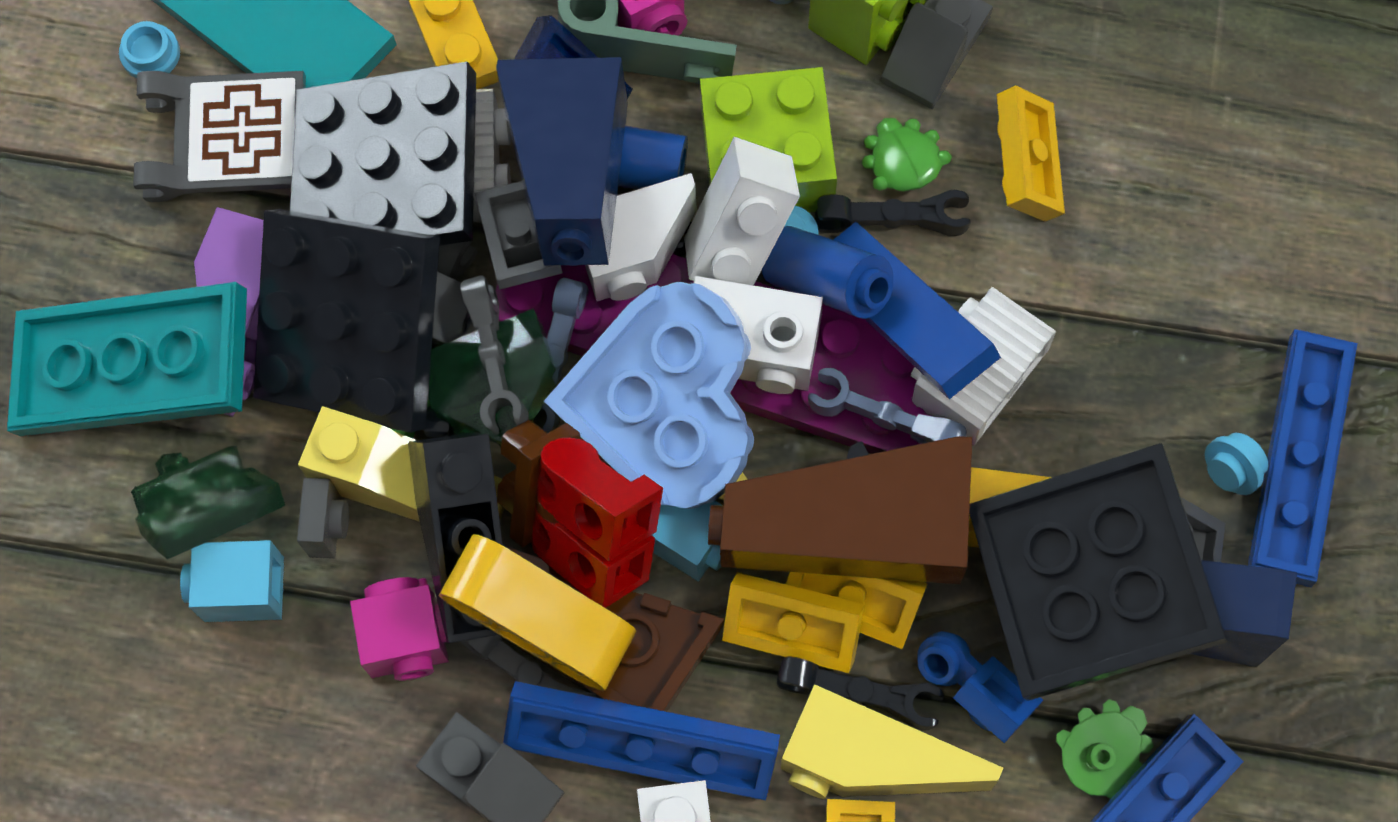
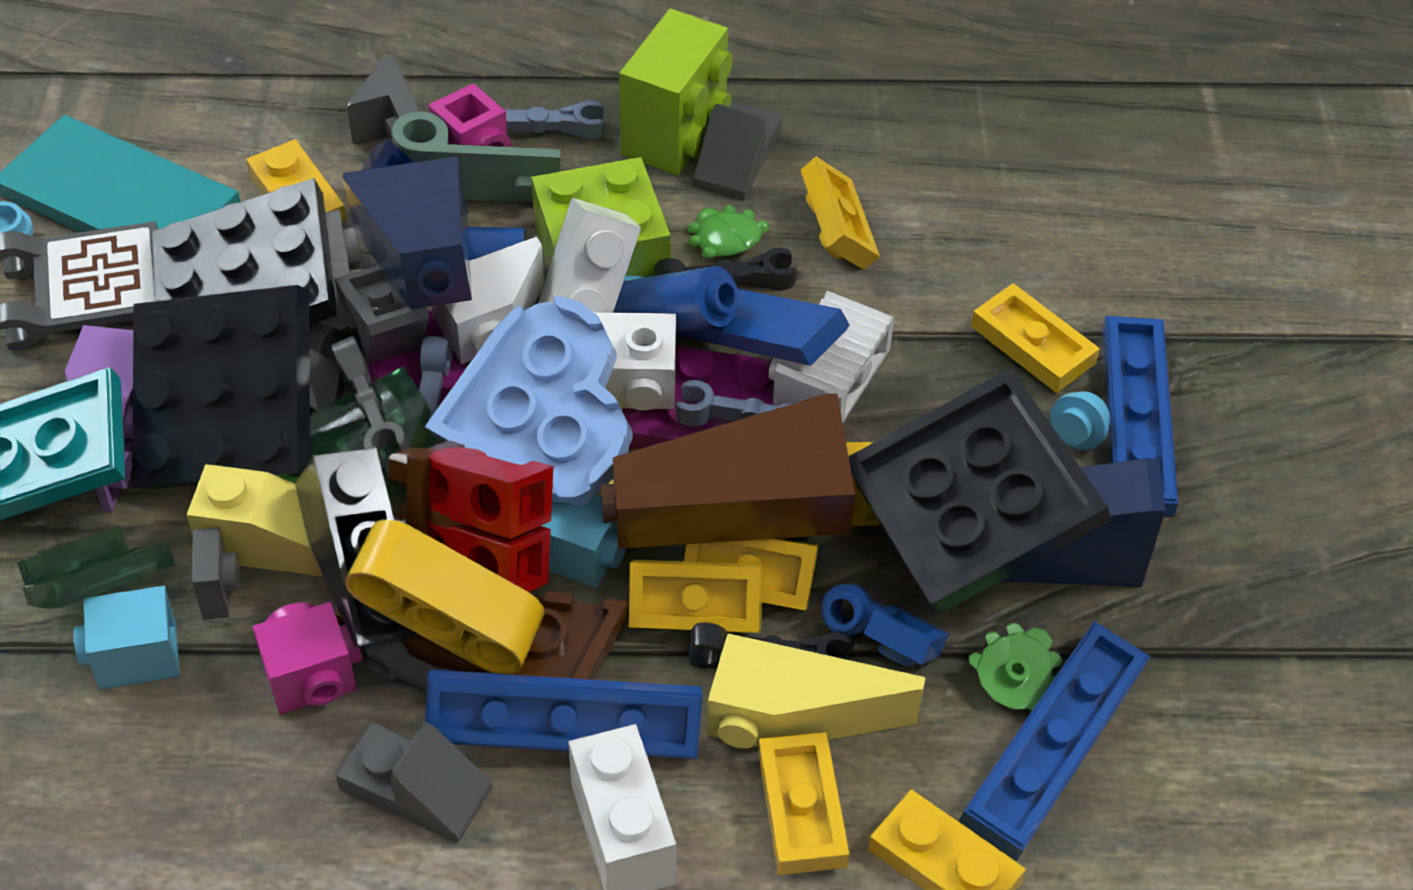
camera: 15 degrees left, 20 degrees down
none -> yellow plate [971,283,1100,393]

